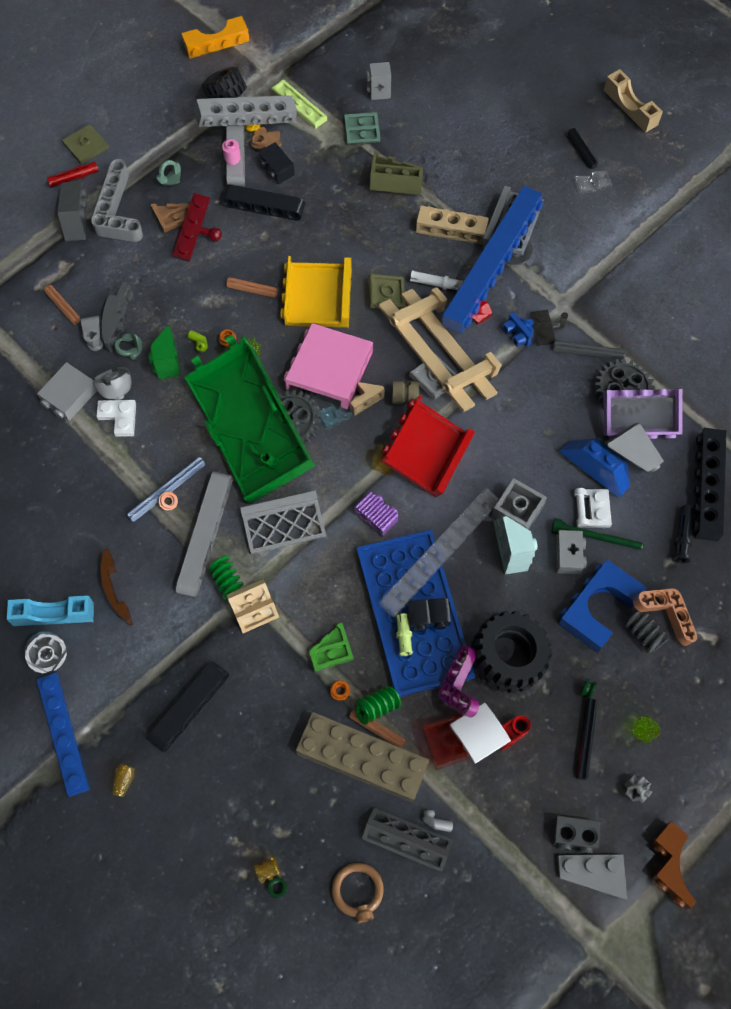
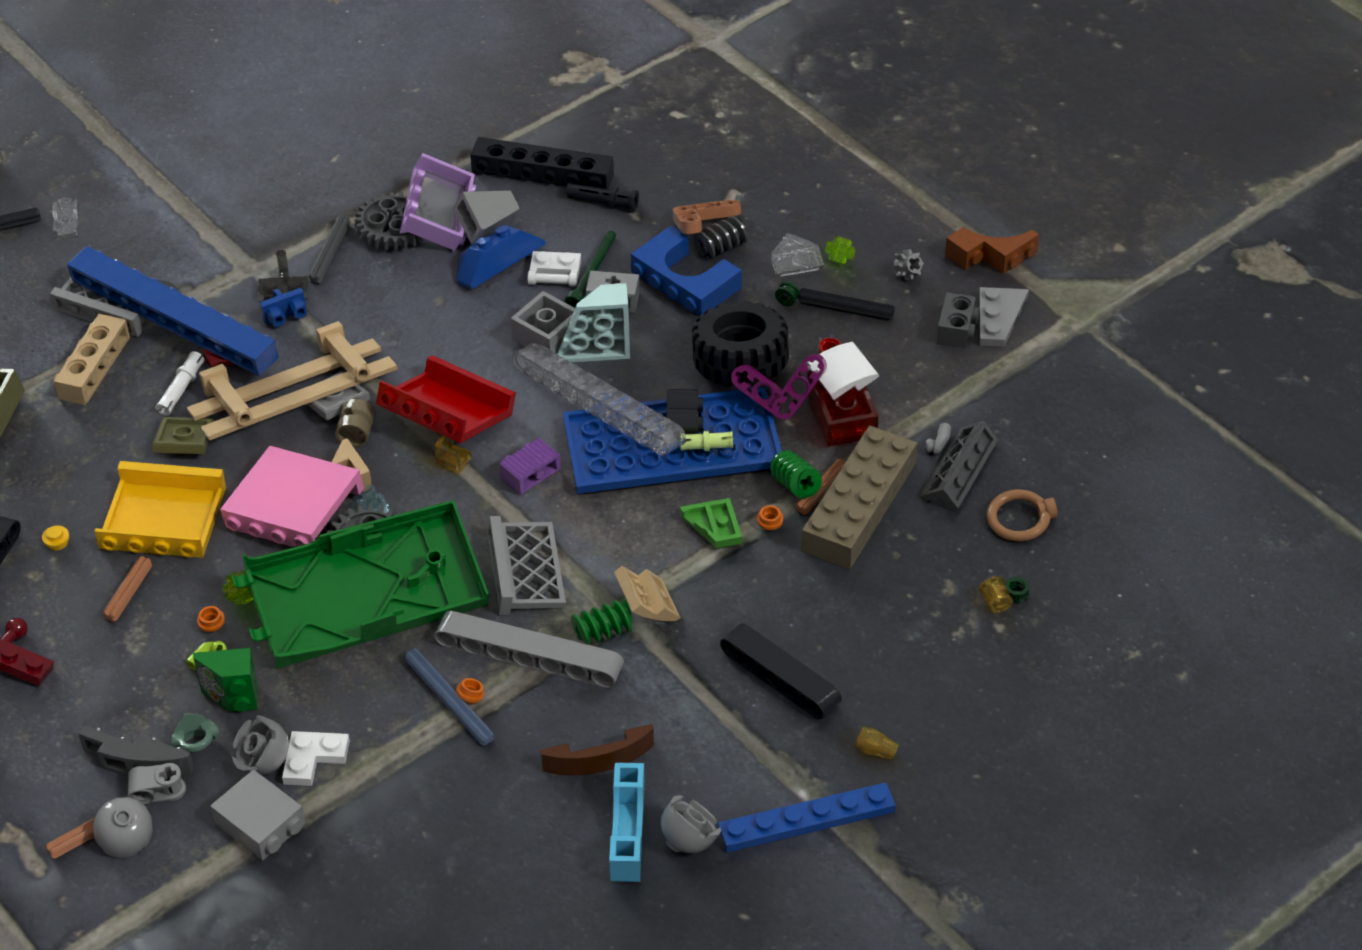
camera: 85 degrees left, 20 degrees down
none -> yellow plate [42,525,70,551]
none -> light grey cylinder [93,797,153,858]
none -> clear slope [771,233,824,277]

